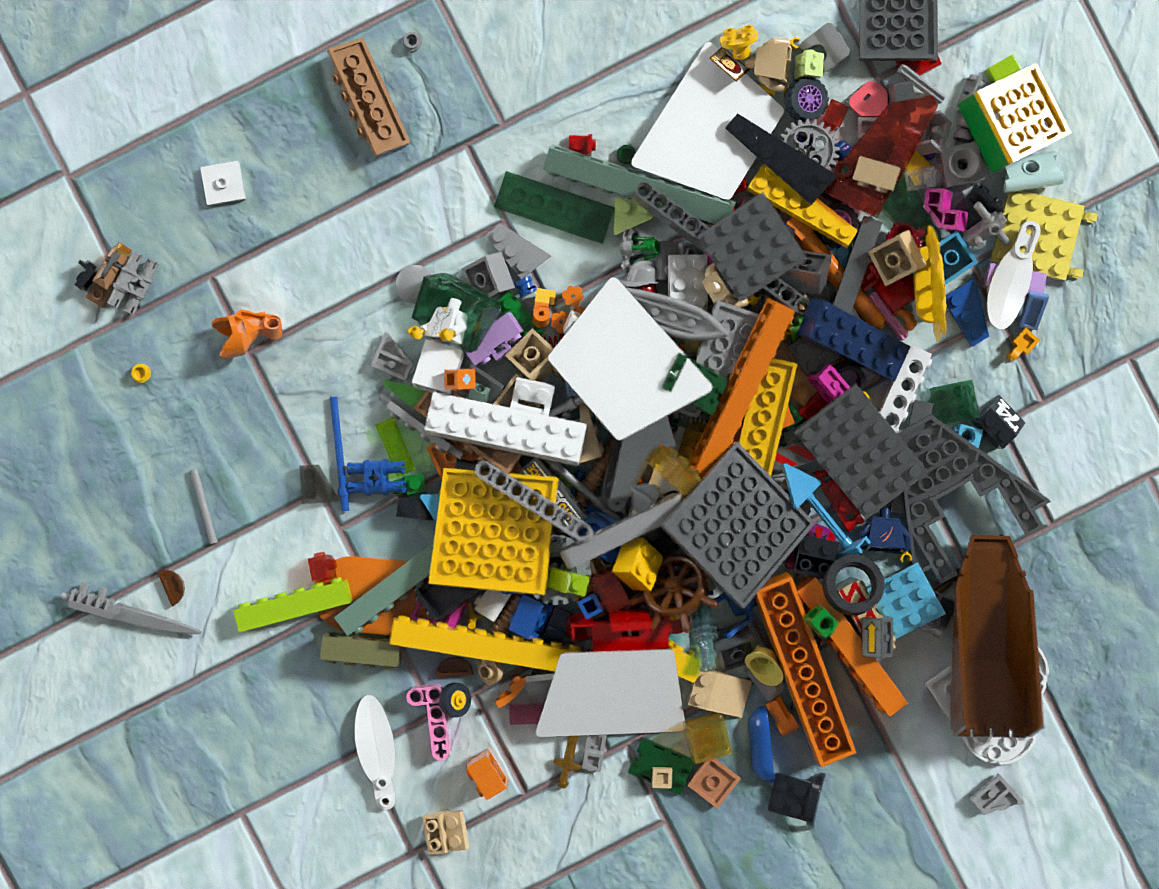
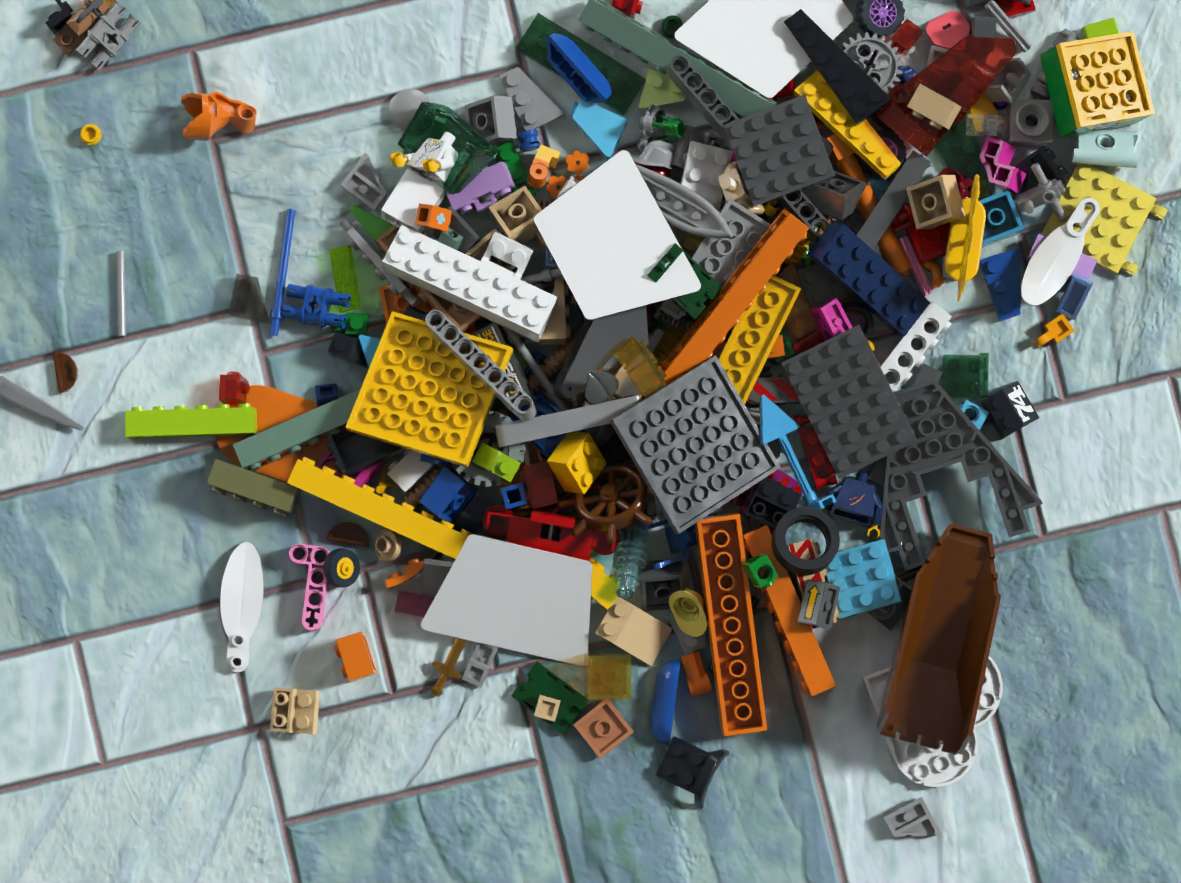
camera: 15 degrees right, 5 degrees down
none -> dark blue slope [315,383,338,407]
none -> blue brick [546,34,611,103]
none -> medium azure slope [570,99,628,161]

